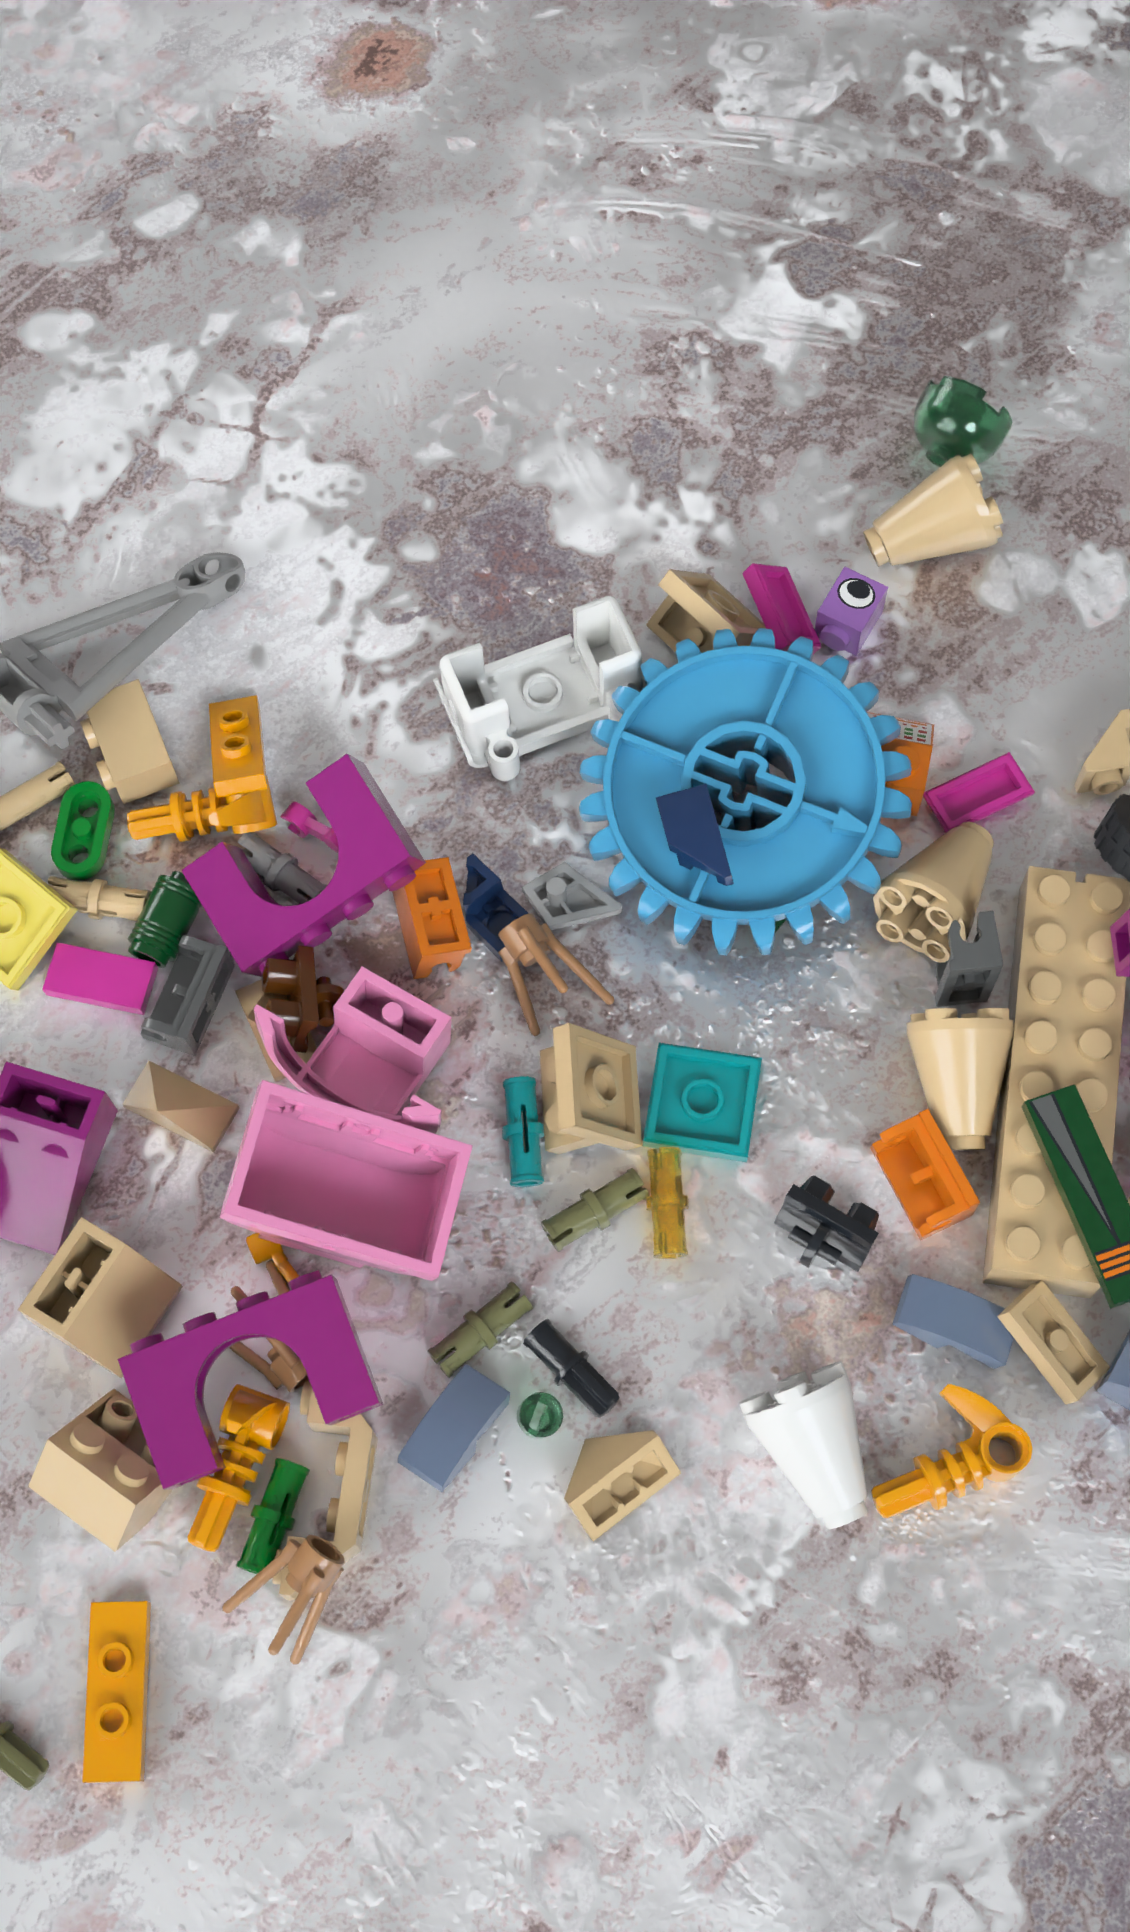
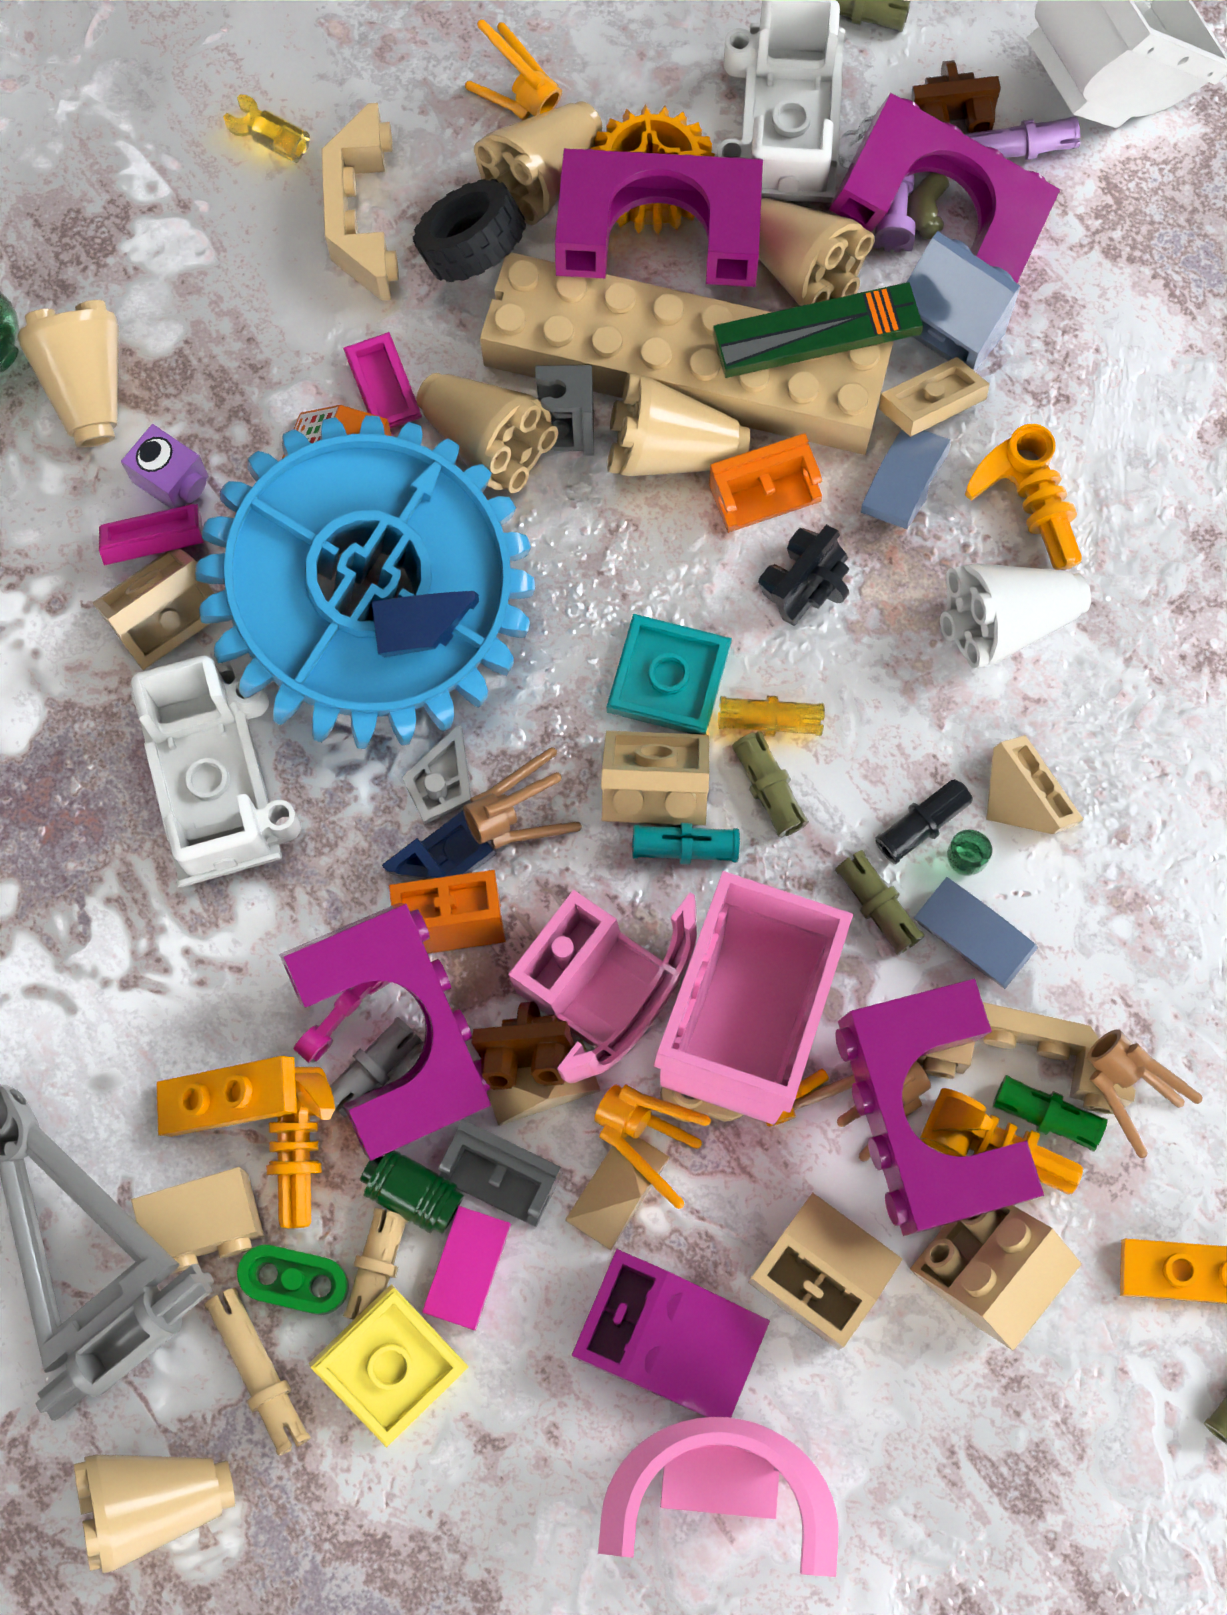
camera: 85 degrees left, 5 degrees up
none -> light orange plant [594,1084,711,1209]

